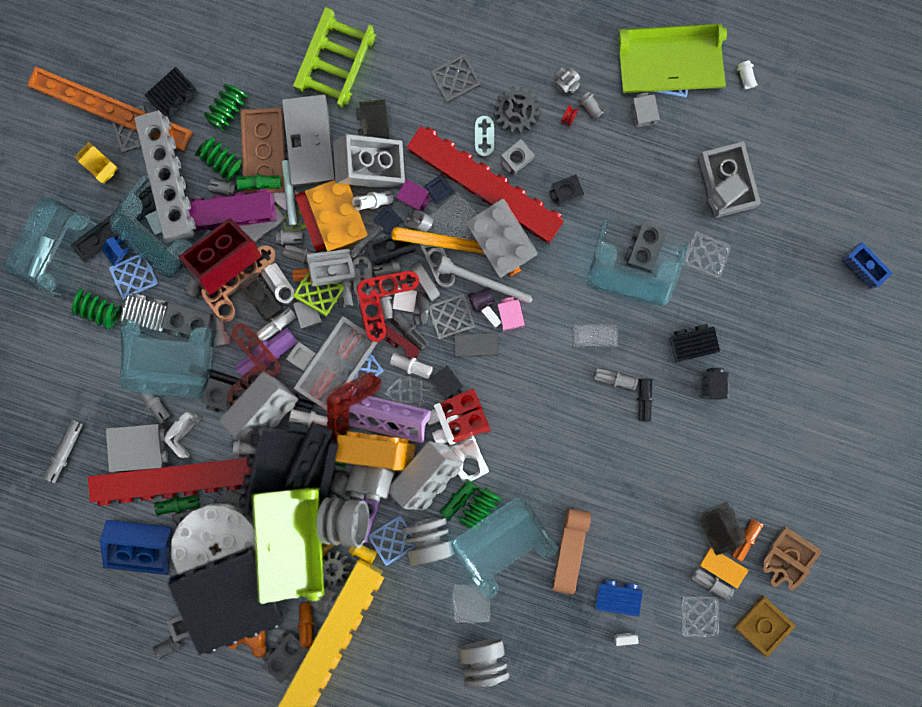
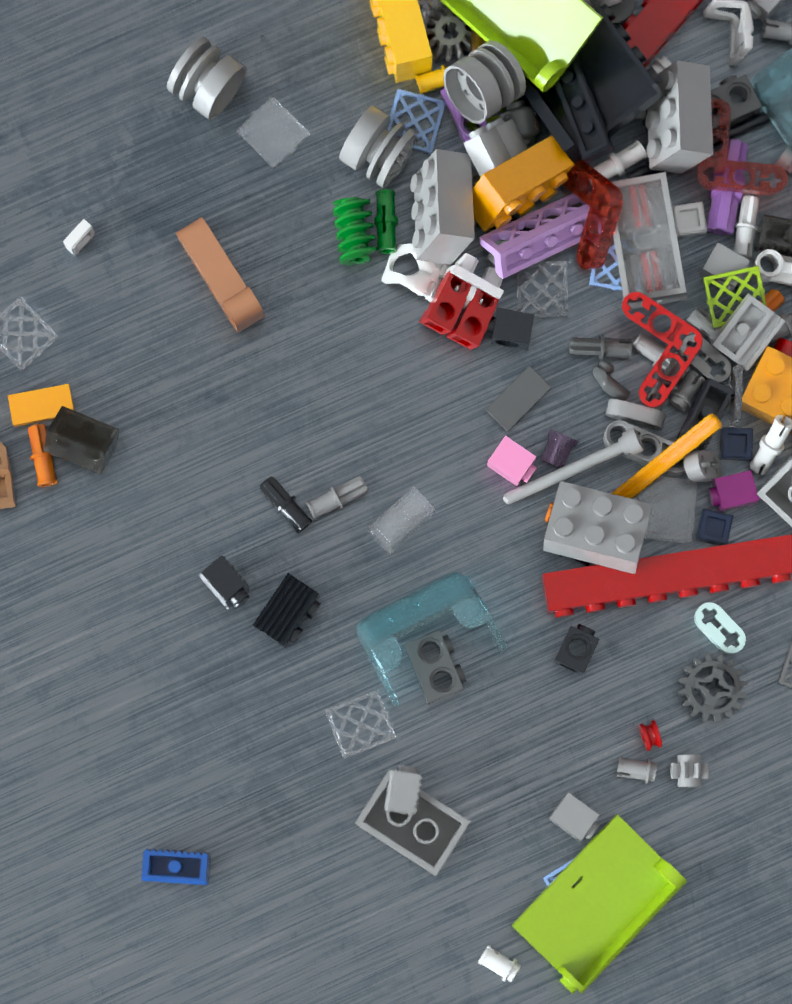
camera: 140 degrees right, 5 degrees down
dark red plate [367,315,419,359] -> none
white axle [390,353,433,379] -> none
white tile [392,288,417,313] -> none
light grey window [429,294,475,340] -> none
clear light blue windscreen [453,498,559,602] -> none
white tile [481,306,501,329] -> none
light grey brick [500,139,535,175] -> none
blue brick [594,579,643,617] -> none
light grey axle [692,569,734,601] -> none

